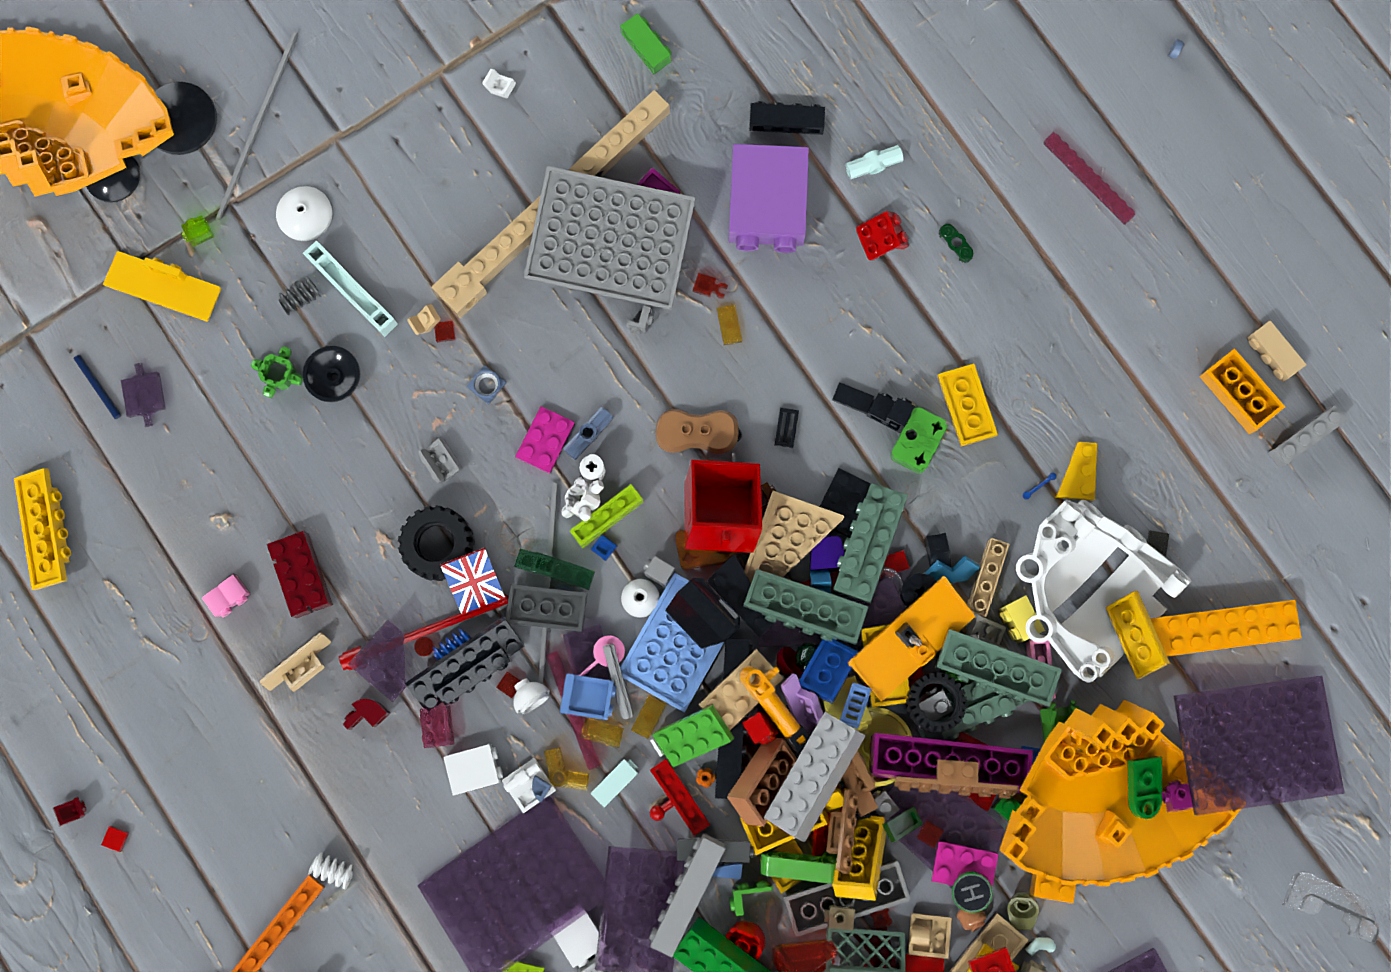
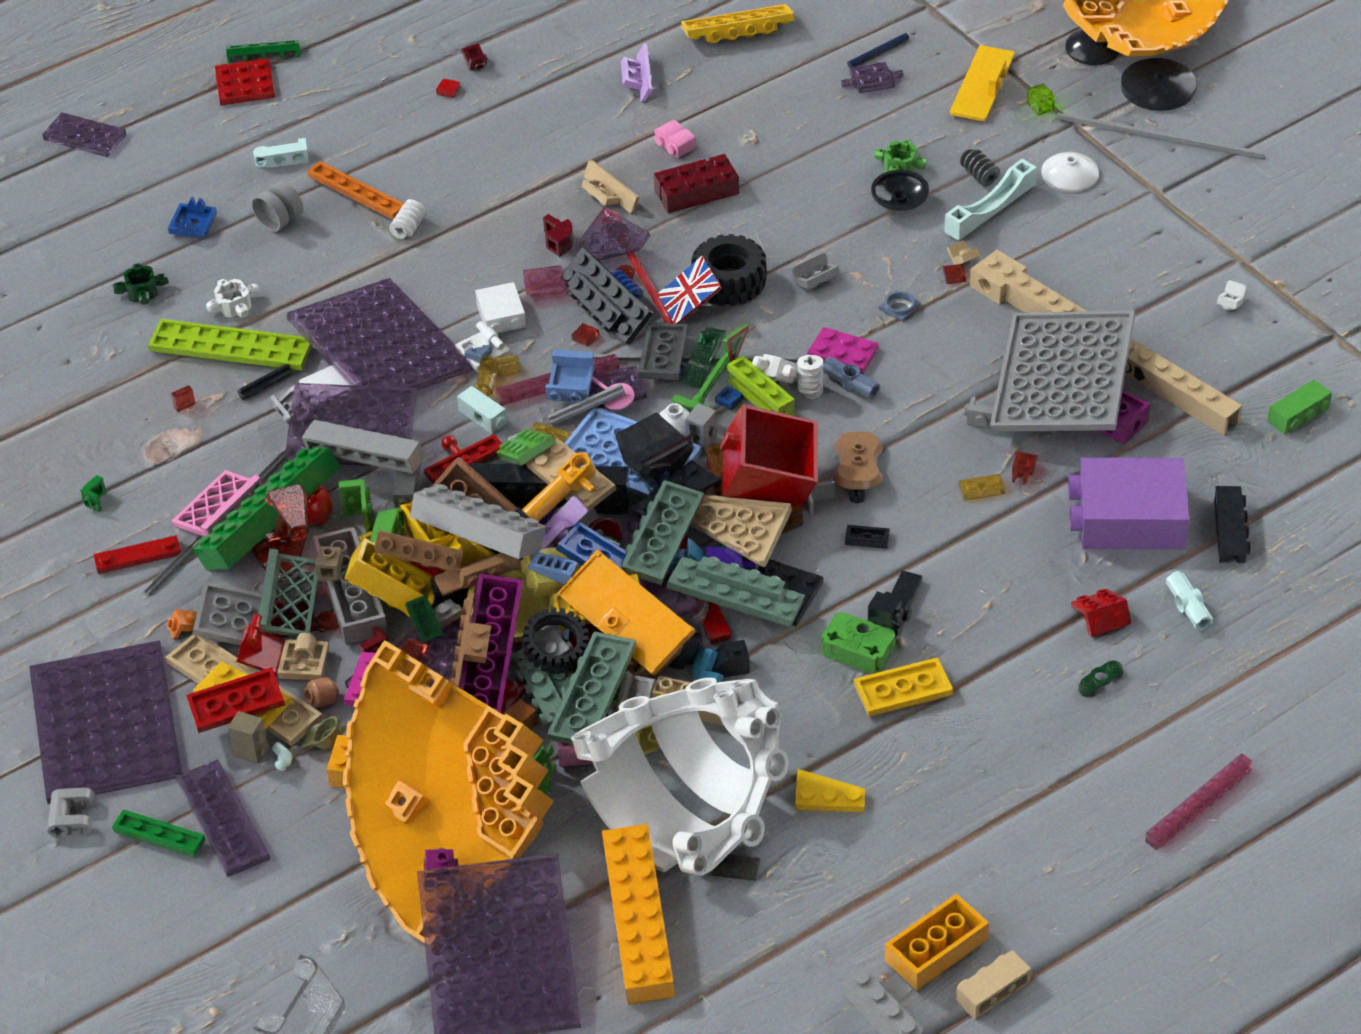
camera: 90 degrees right, 35 degrees down
white piece [514,678,550,714] -> none
clear yellow plate [581,717,624,748] -> none
medium blue slope [712,862,742,879] -> none
red brick [743,712,779,745] -> none
black piece [895,622,922,648] -> none
black tile [952,871,993,913] -> none
blue hinge [1023,473,1057,499] -> none
yellow tile [1105,591,1170,679] -> none
green plate [1127,756,1162,819] -> none
none -> dark red bracket [359,626,389,653]
none -> dark orange brick [503,699,538,730]
none -> lavender bracket [621,43,653,102]
none -> bright green piece [672,323,750,412]

